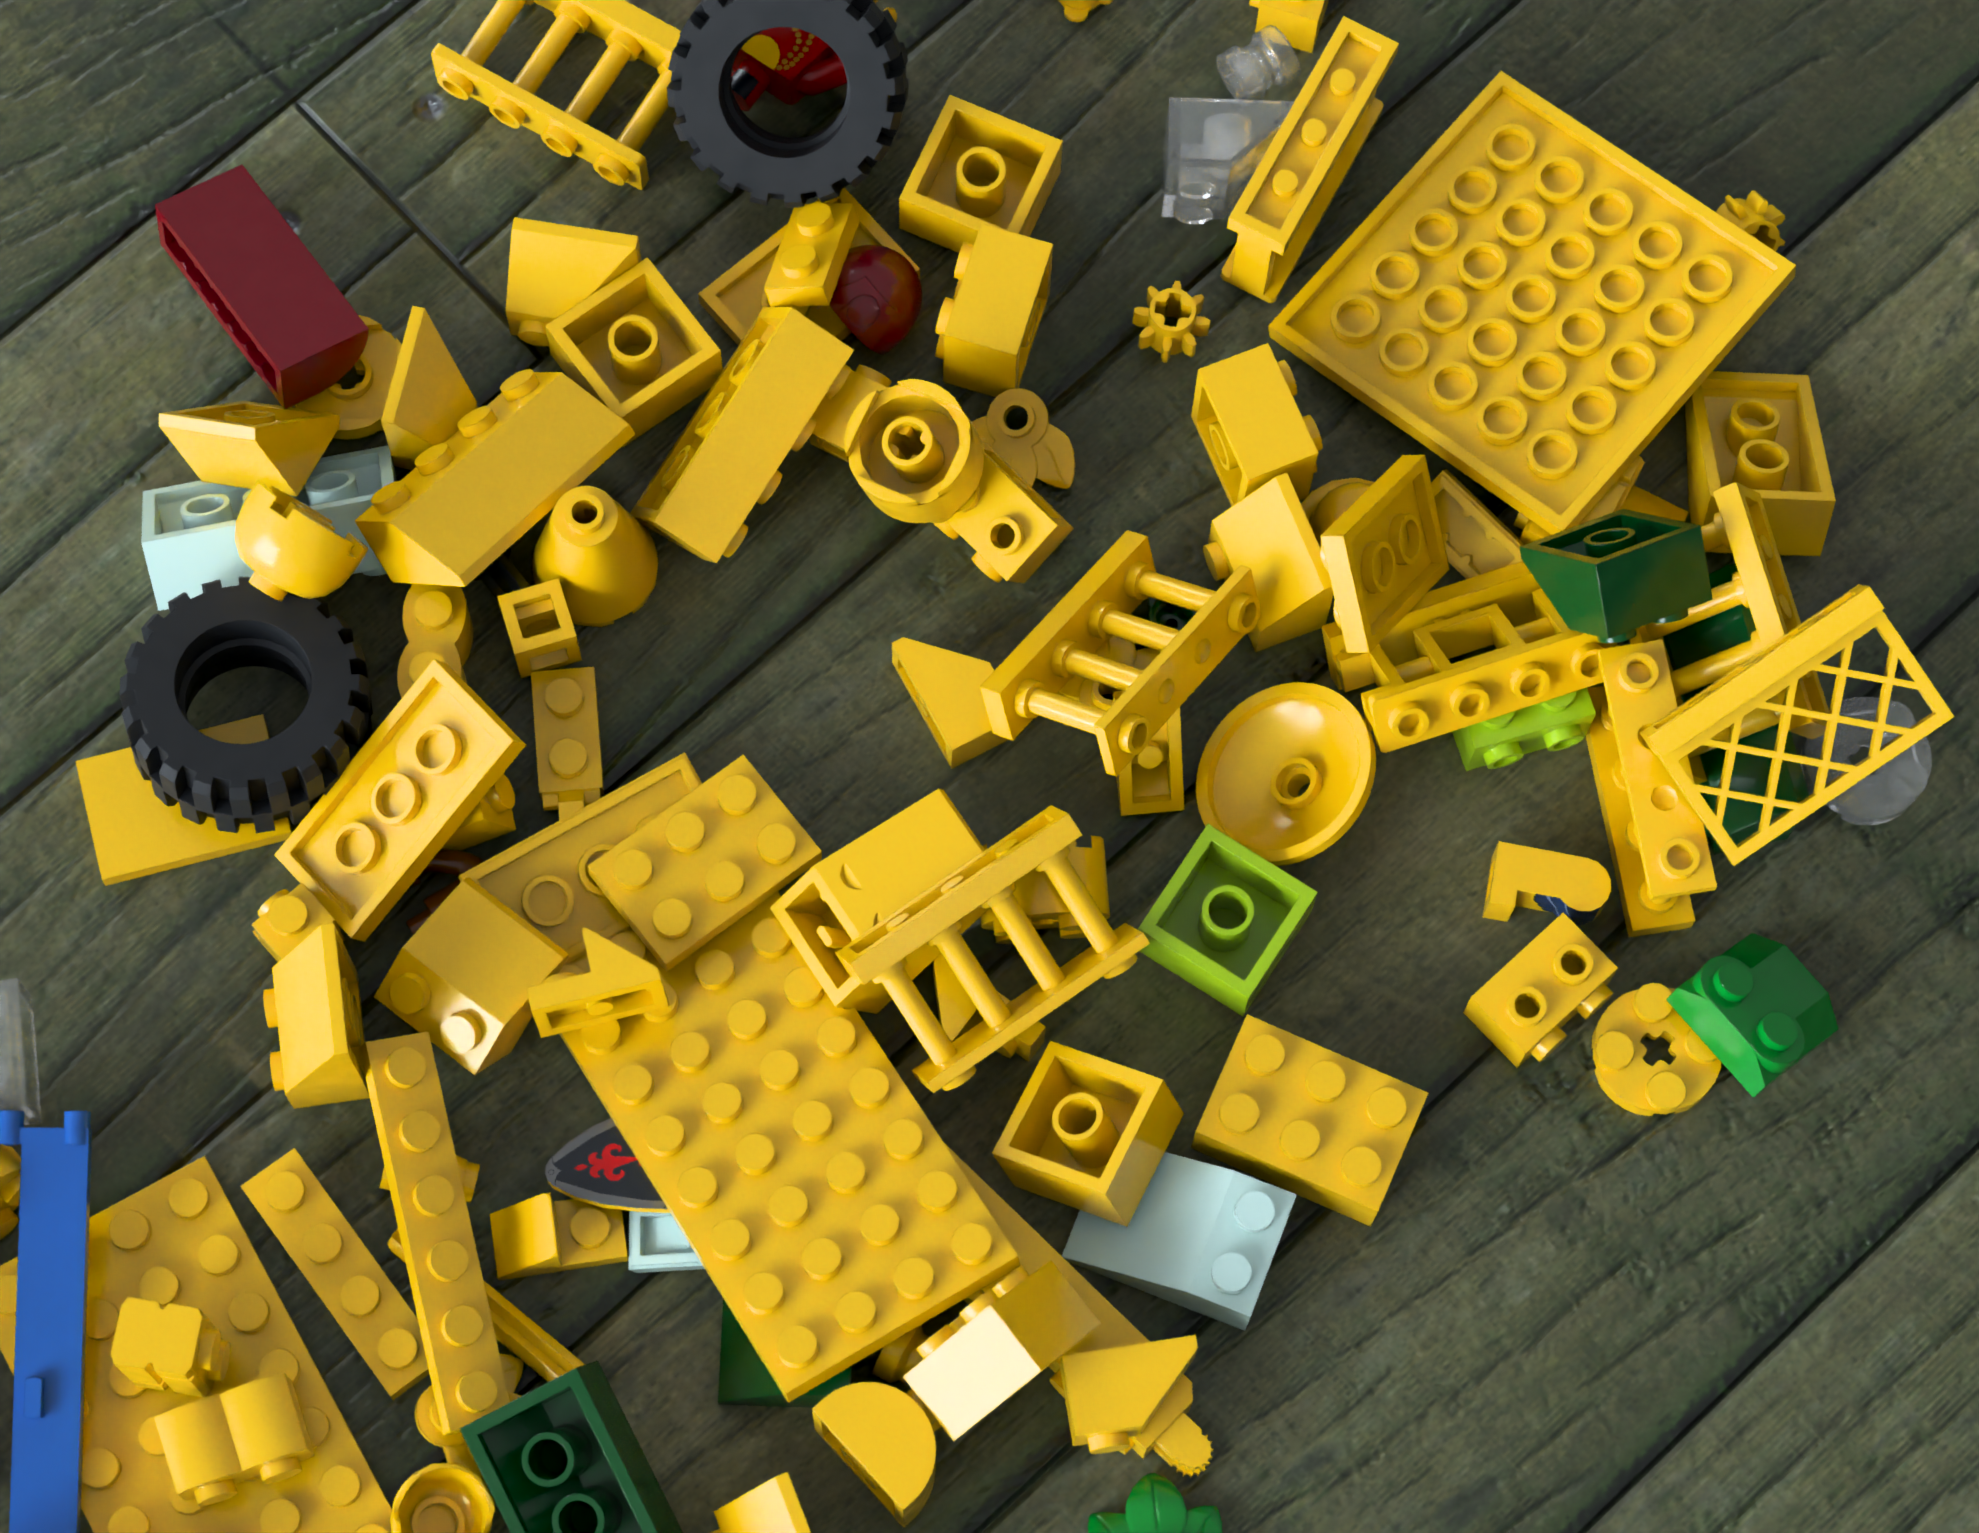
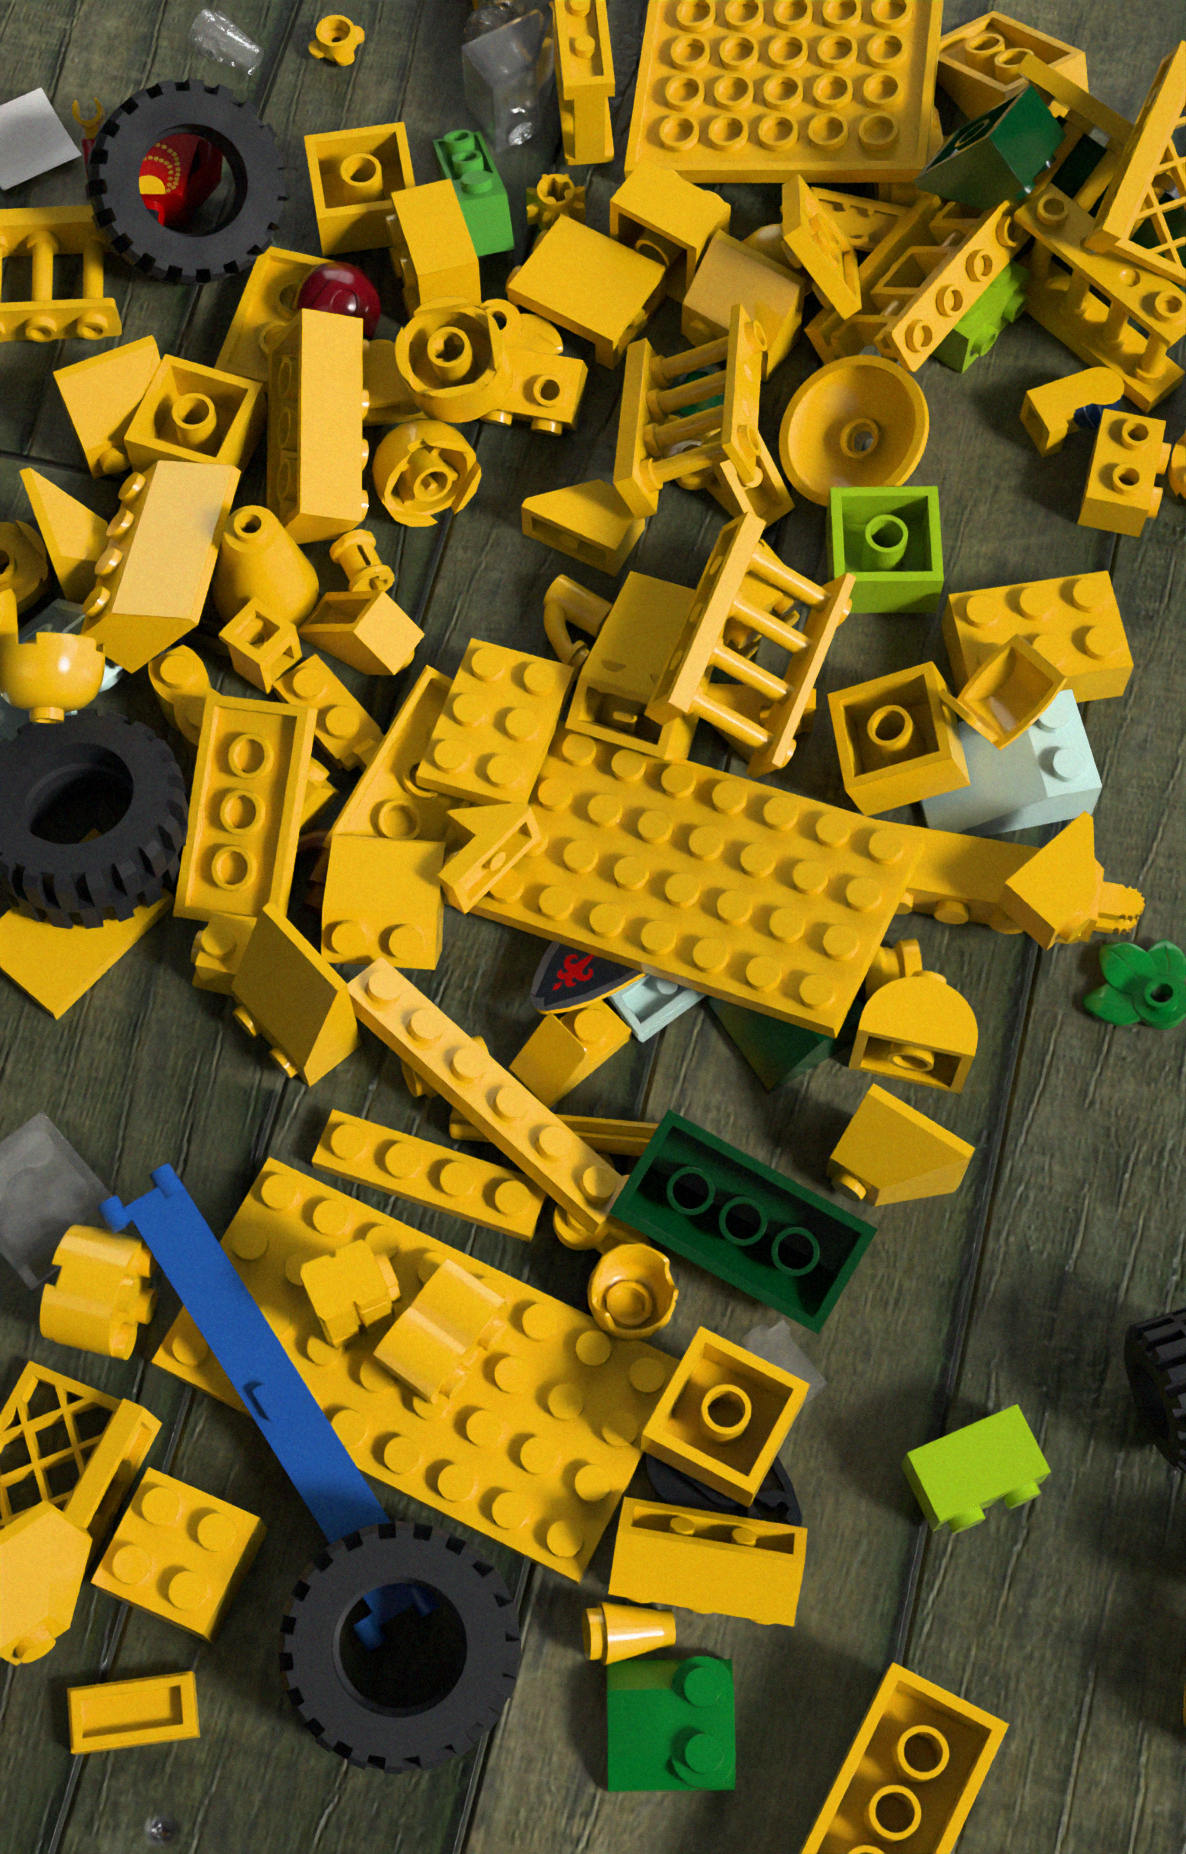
camera: 30 degrees left, 5 degrees down
yellow plate [764,202,859,307] -> none
brick [903,1260,1101,1441] -> none
none -> yellow slope [297,590,425,675]
none -> yellow bush [329,529,395,592]
none -> yellow cylinder [372,419,482,527]
none -> bright green slope [432,130,515,257]
none -> yellow panel [505,214,667,370]
none -> yellow plant [543,574,613,681]
none -> yellow piece [937,633,1068,751]

